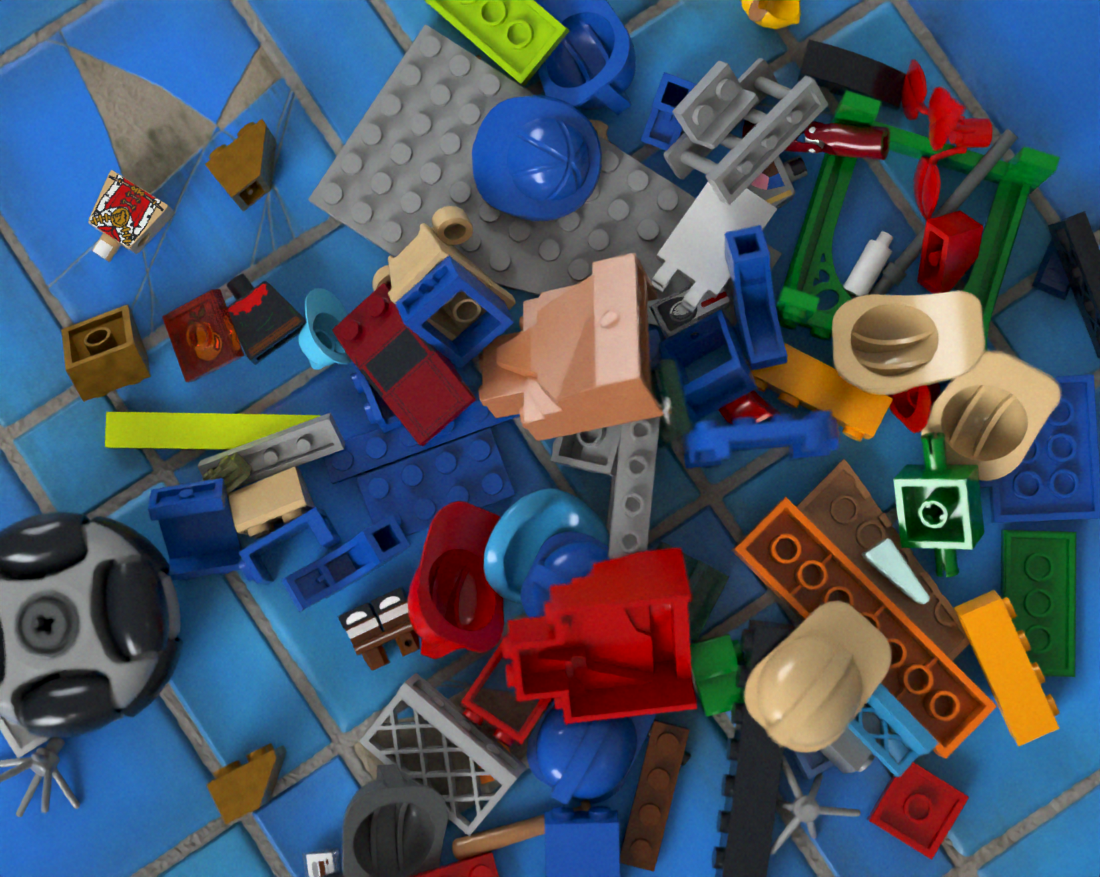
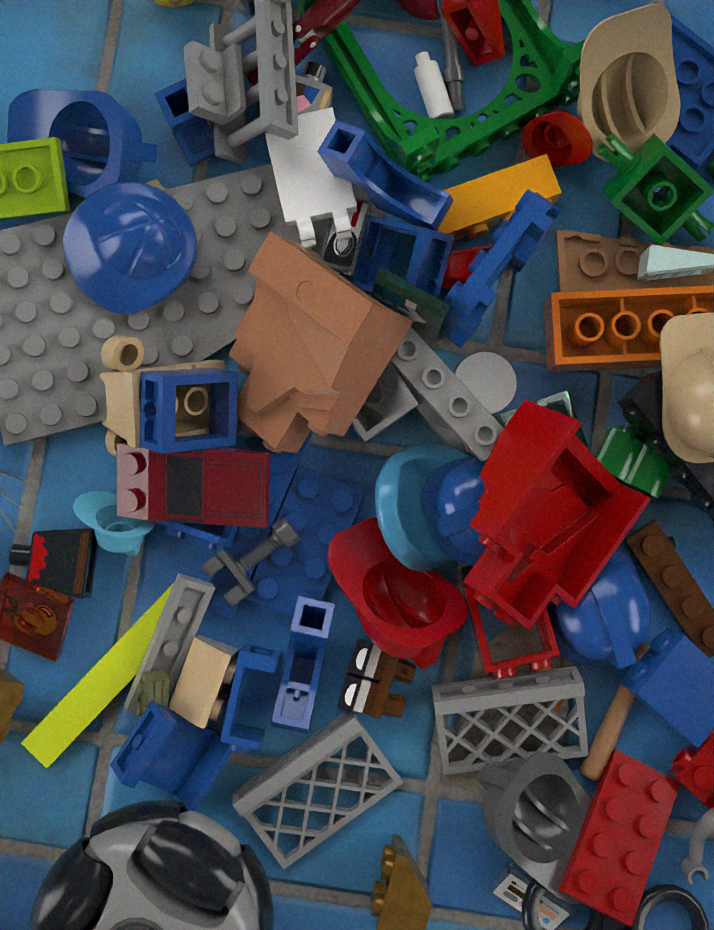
camera: 55 degrees left, 0 degrees up
tan piece [832,291,985,395] -> none
none -> dark grey bar [201,516,301,607]
none -> light grey fence [232,710,403,870]
none -> white sticker [455,352,517,414]

